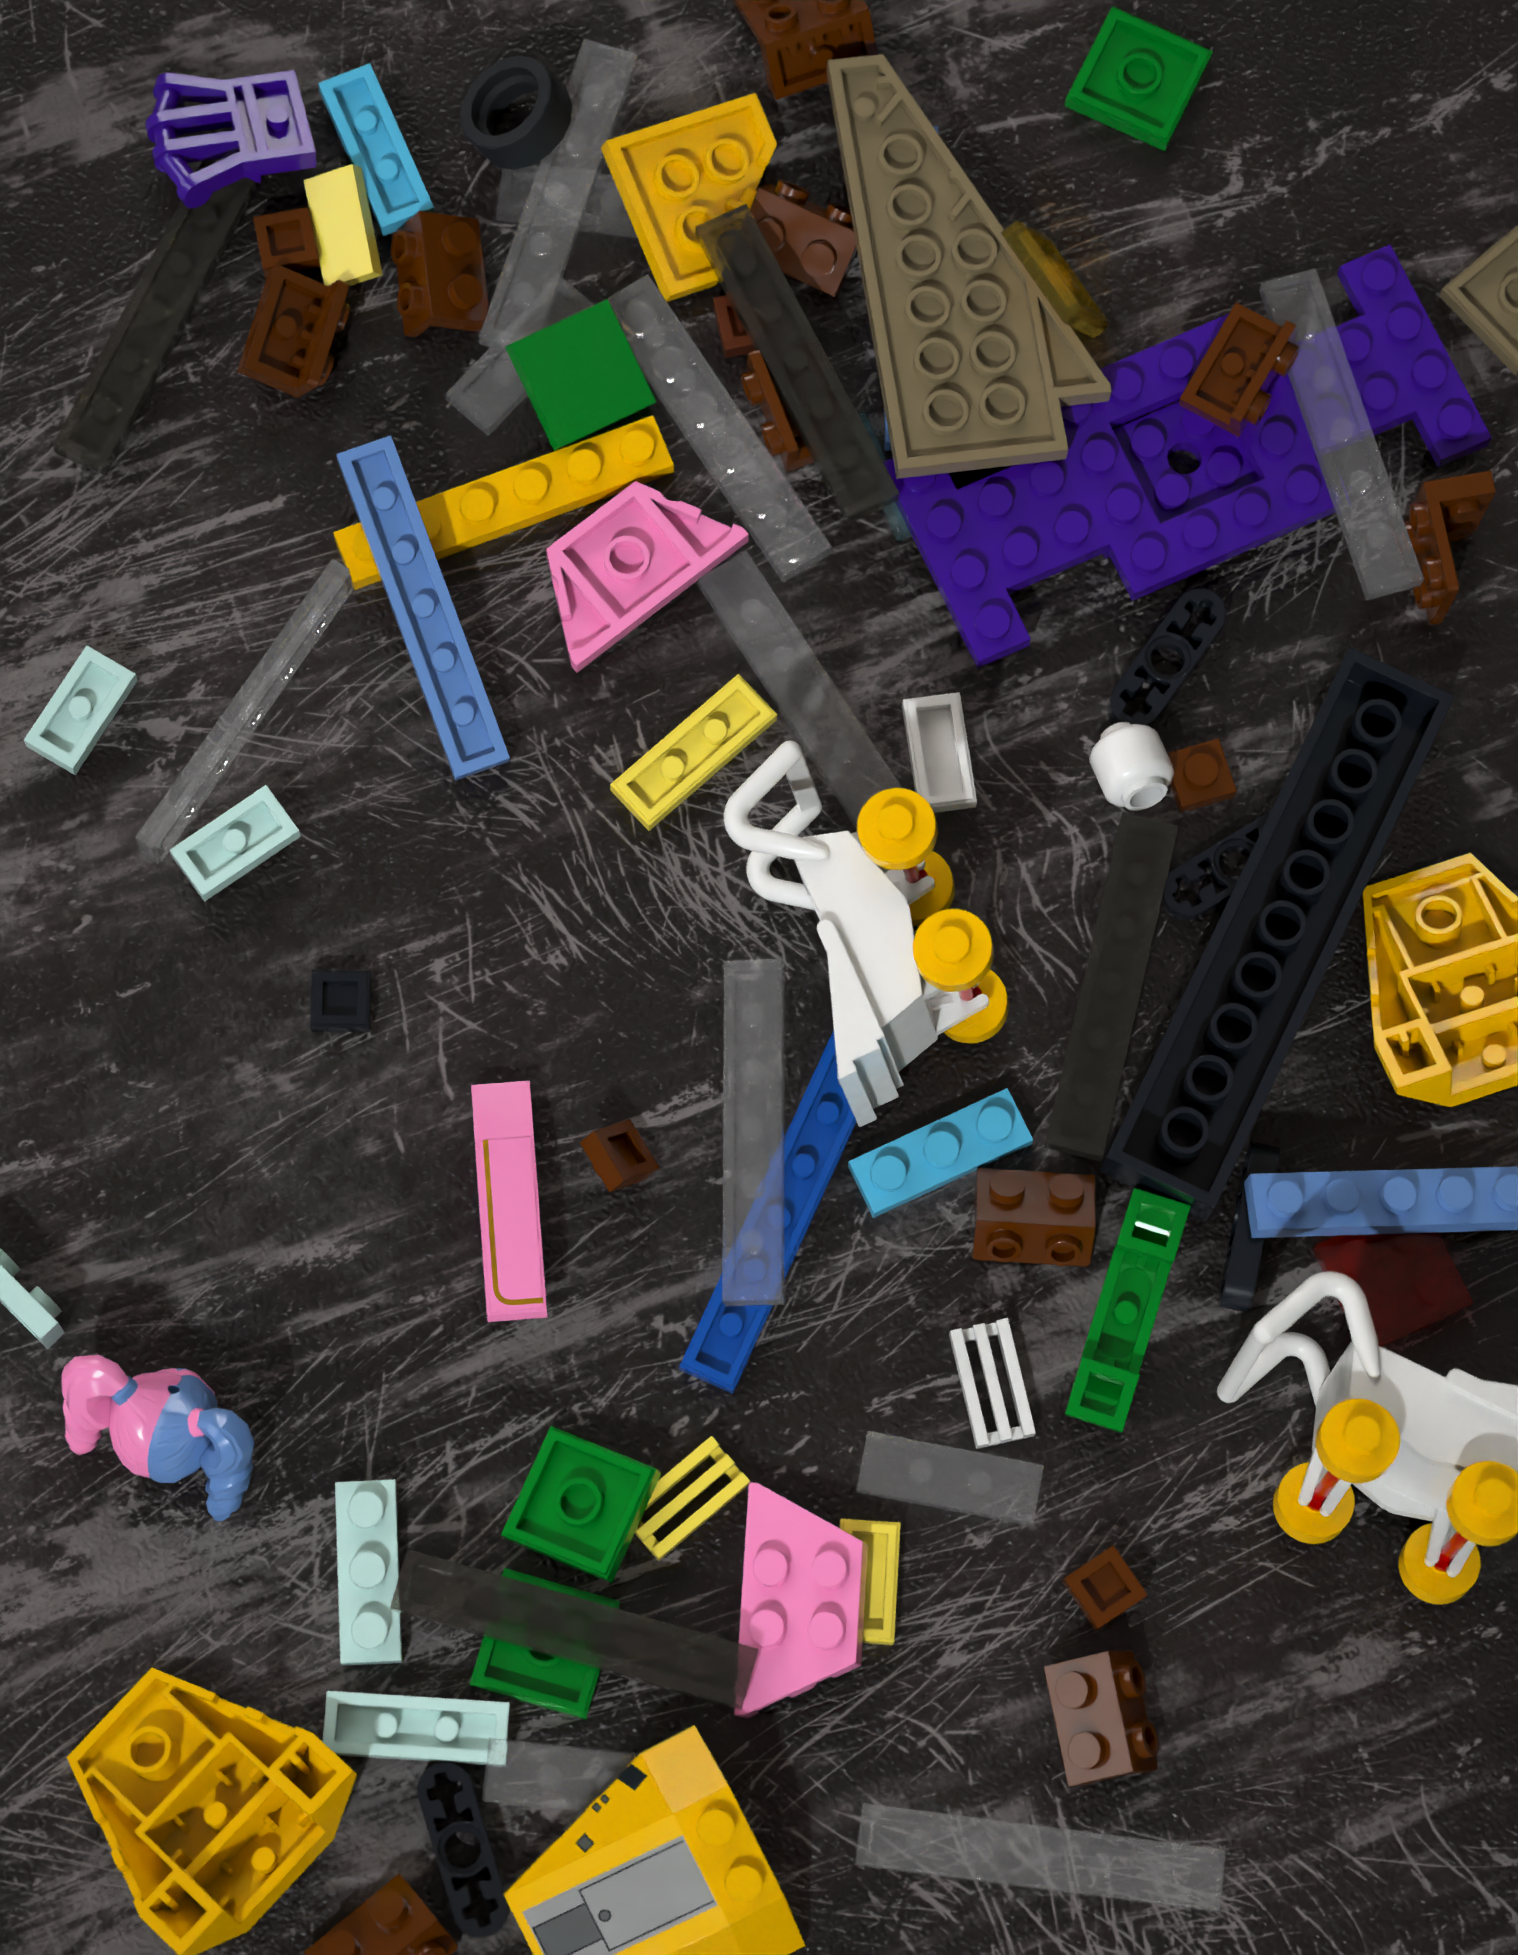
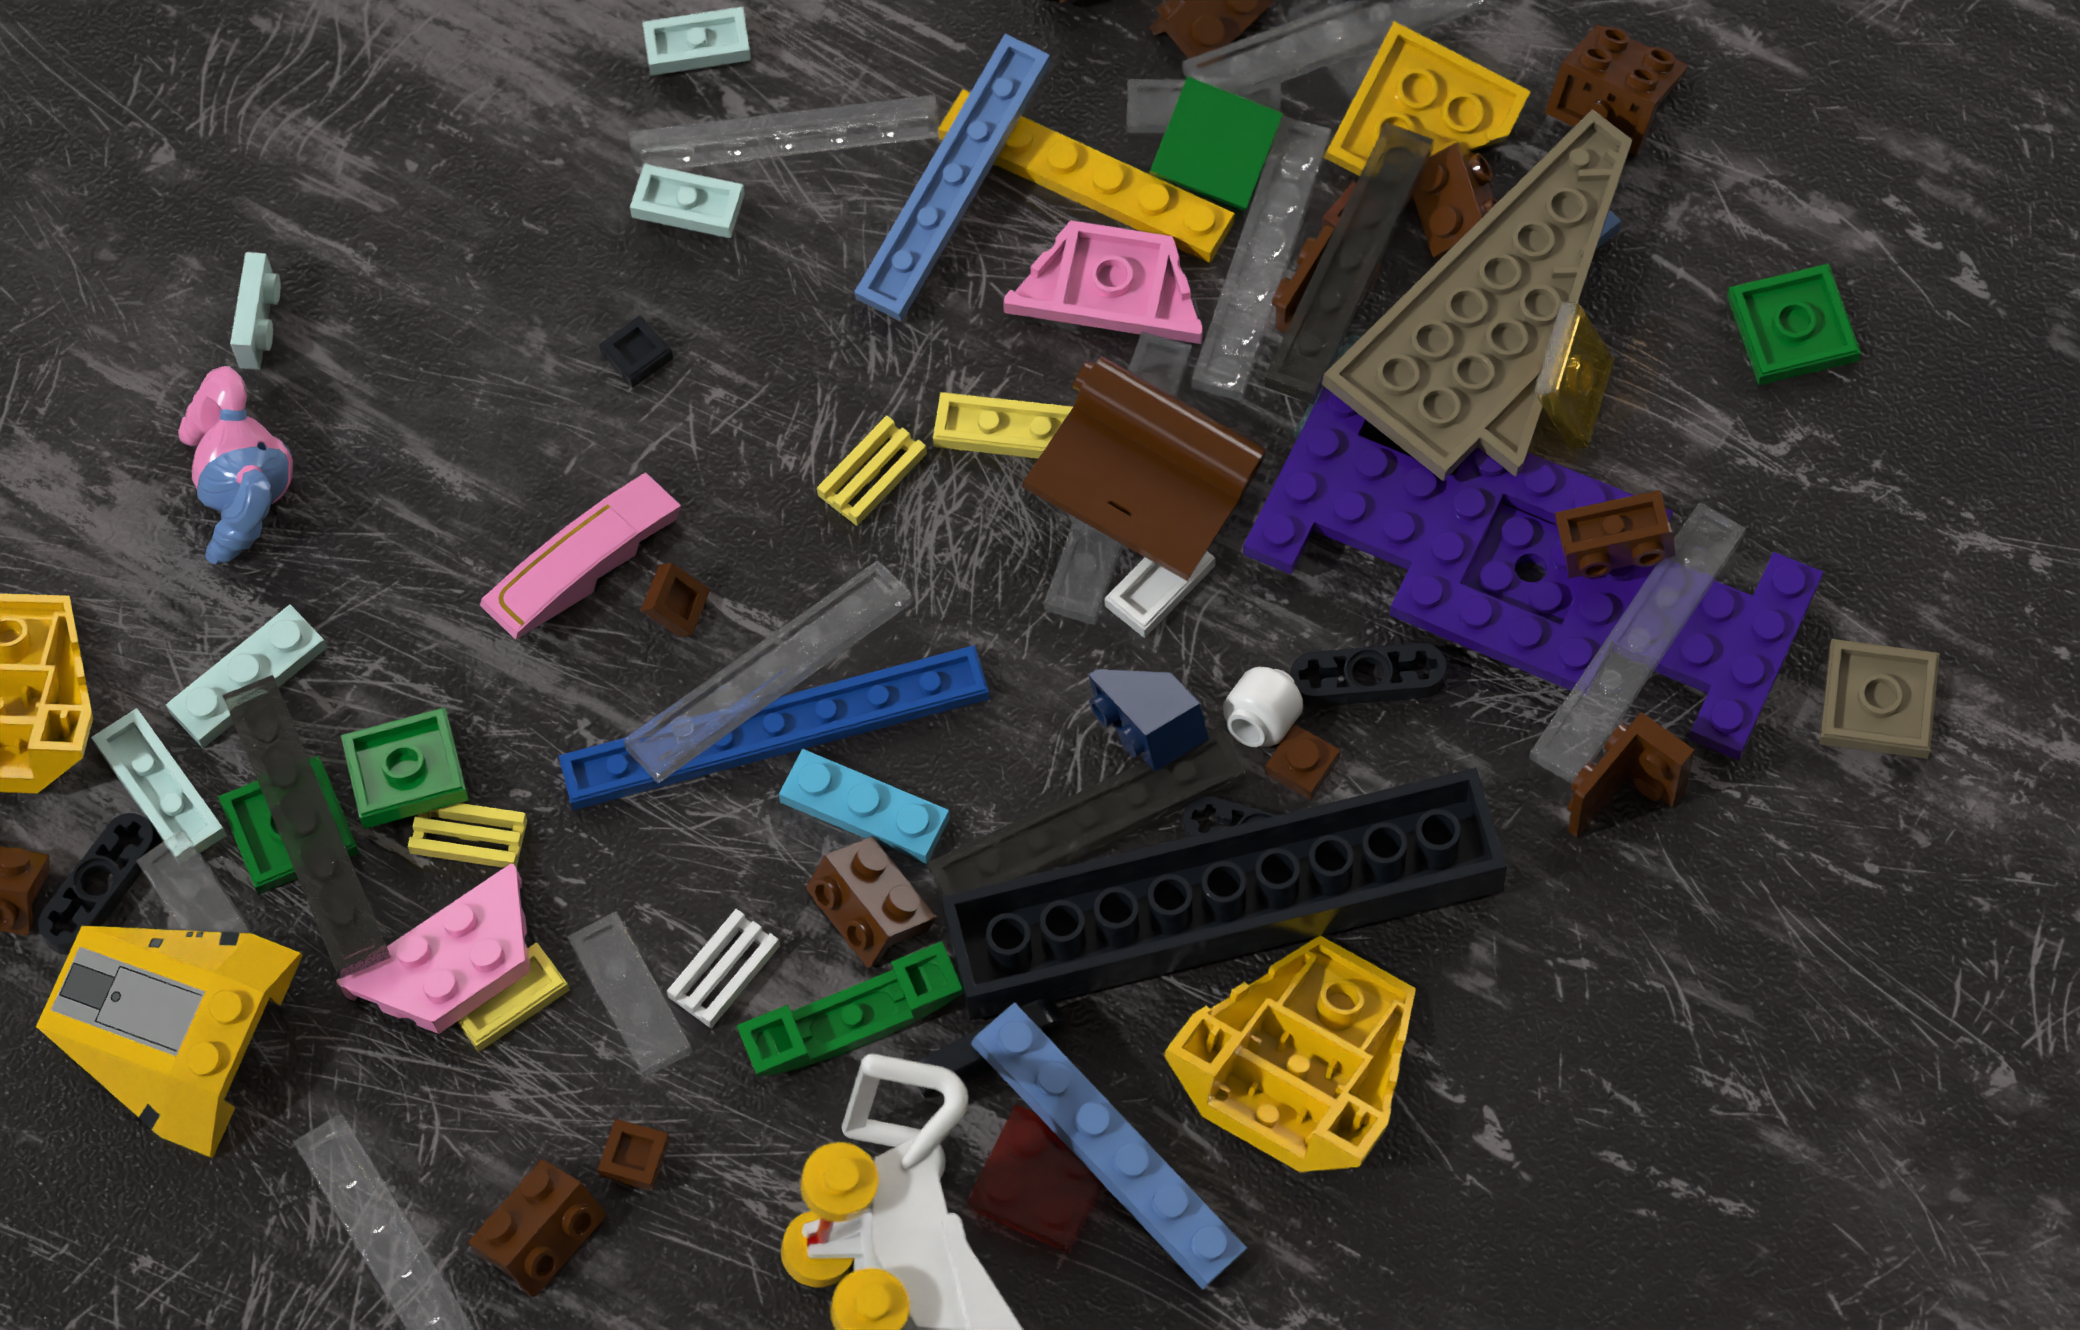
camera: 60 degrees right, 10 degrees down
white piece [724,741,1009,1127] -> none
none -> light yellow tile [817,415,927,526]
none -> reddish brown door [1022,356,1267,581]
none -> dark blue slope [1088,669,1209,771]

